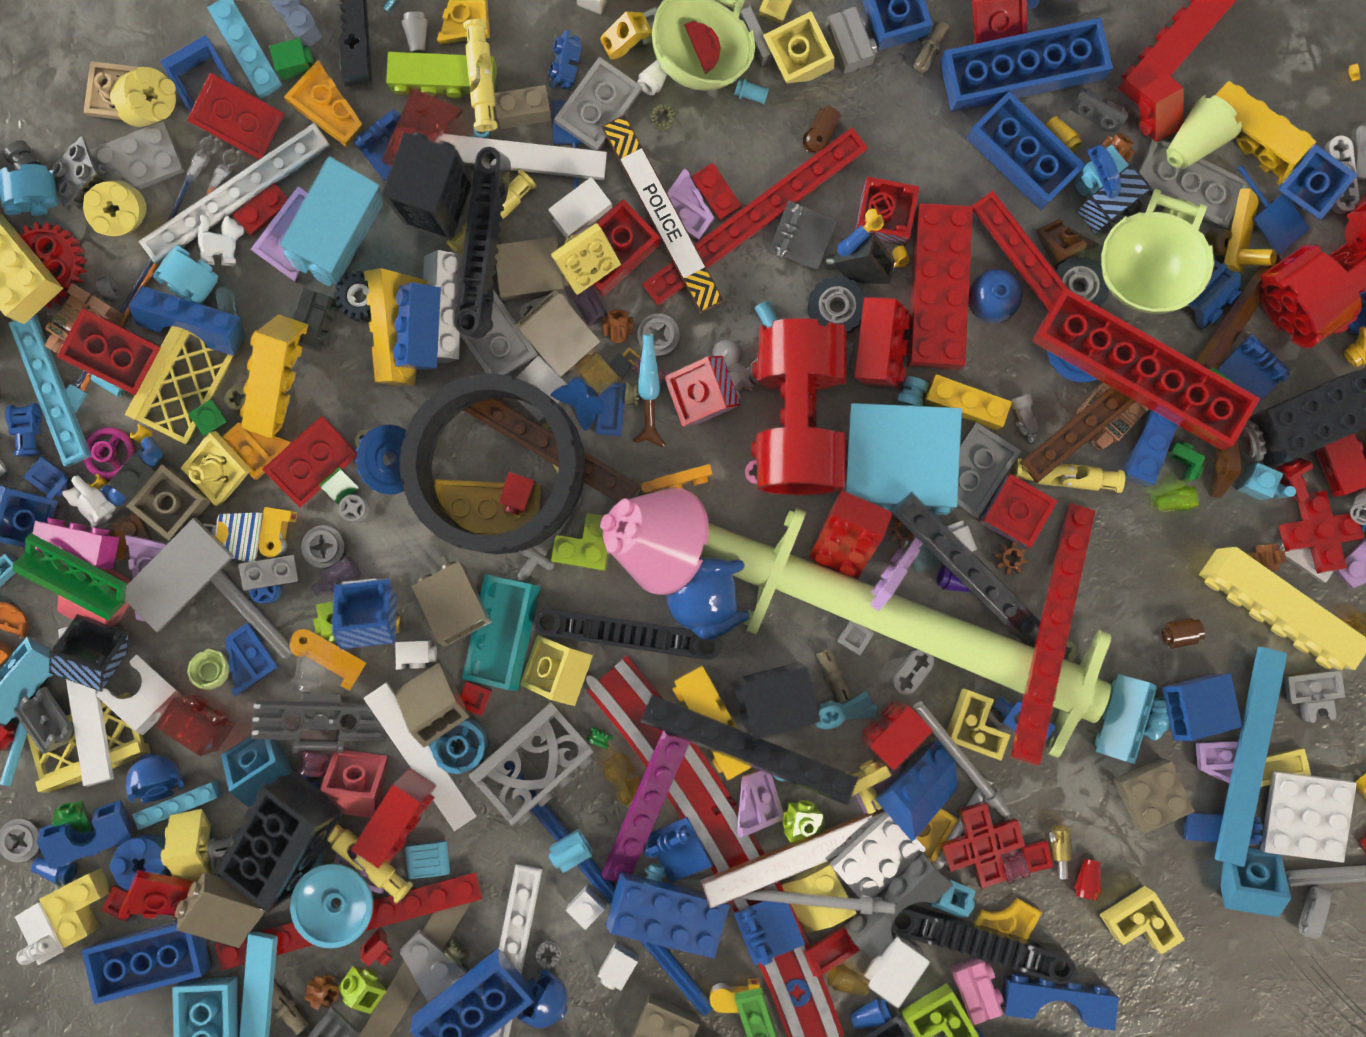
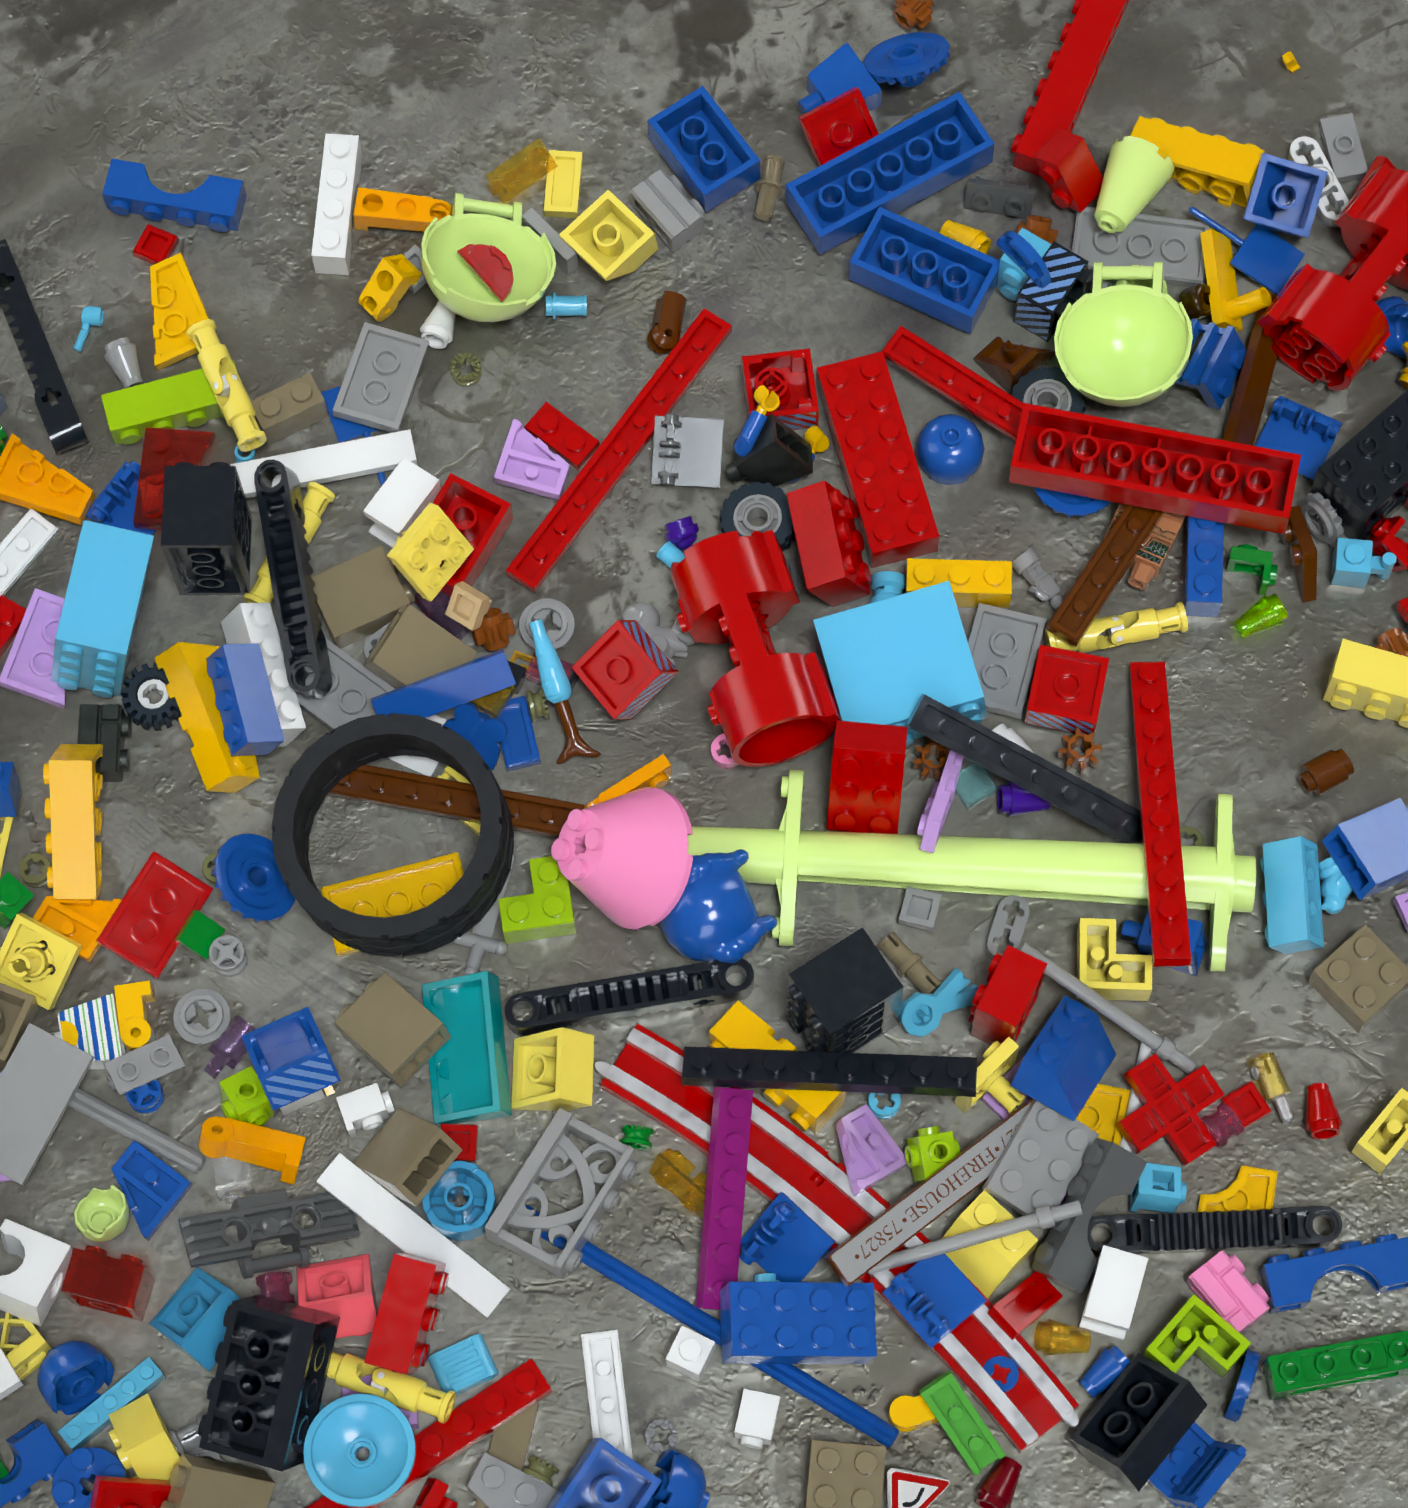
camera: 20 degrees left, 15 degrees down
red brick [498,472,537,515] -> none
blue hinge [548,30,582,90] -> none
medium azure brick [549,828,593,873] -> none
tile [601,114,724,315] -> none
none -> blue tile [371,649,516,718]
none -> tan tile [445,581,492,631]
none -> dark purple plate [665,516,699,551]

